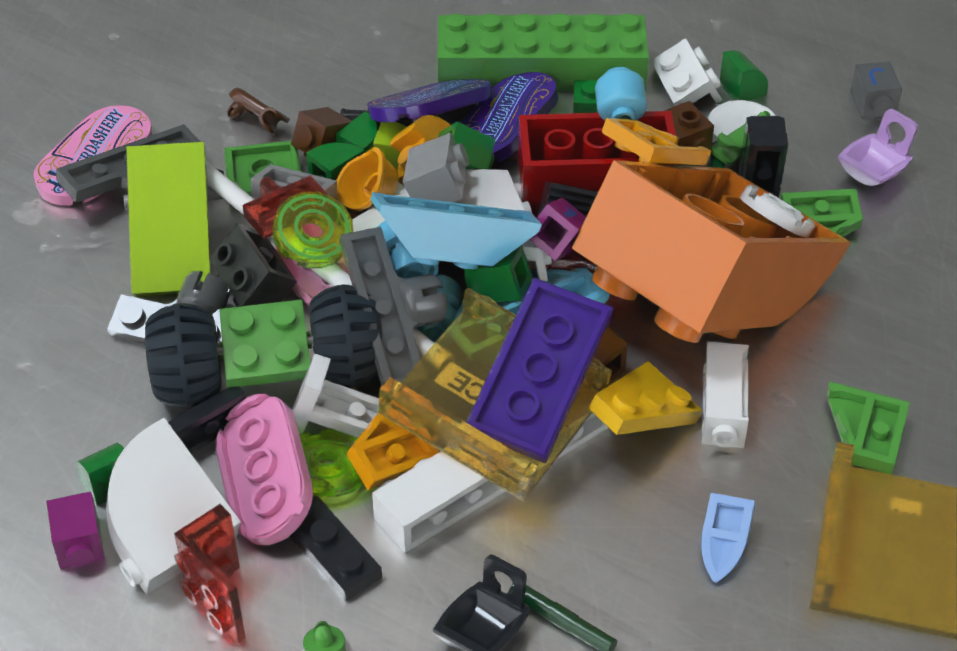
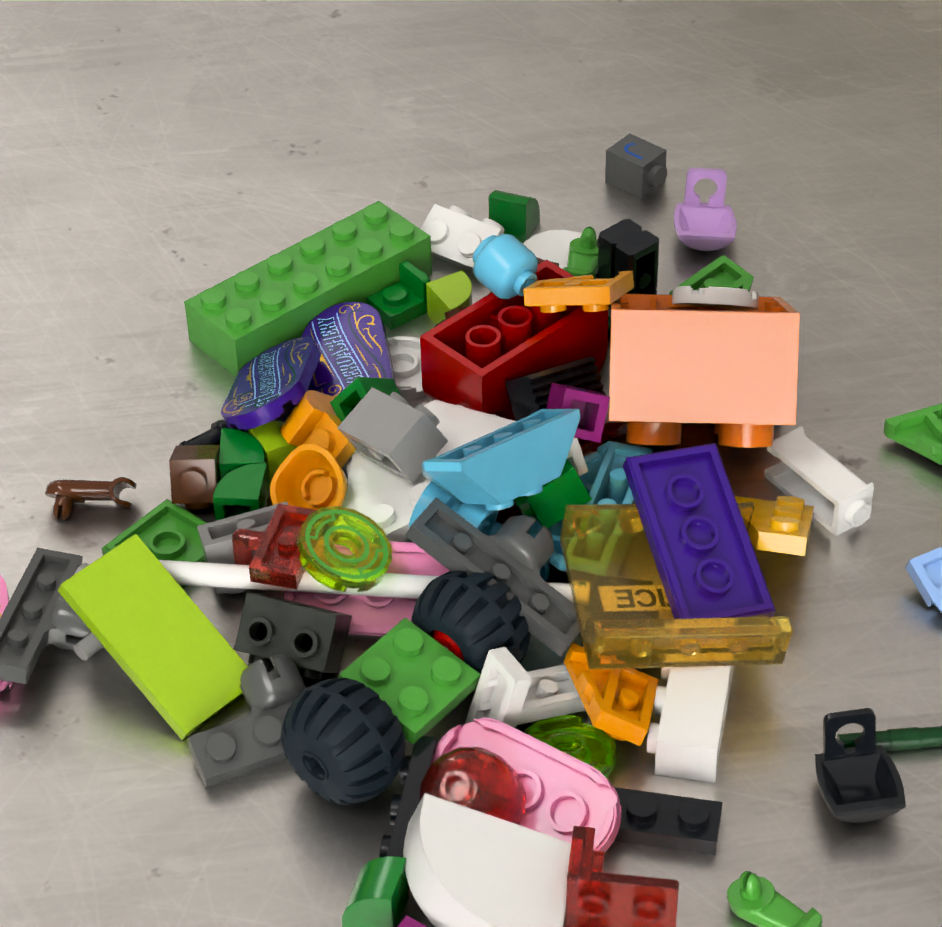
camera: 40 degrees left, 5 degrees down
none -> clear red cylinder [419,747,526,825]

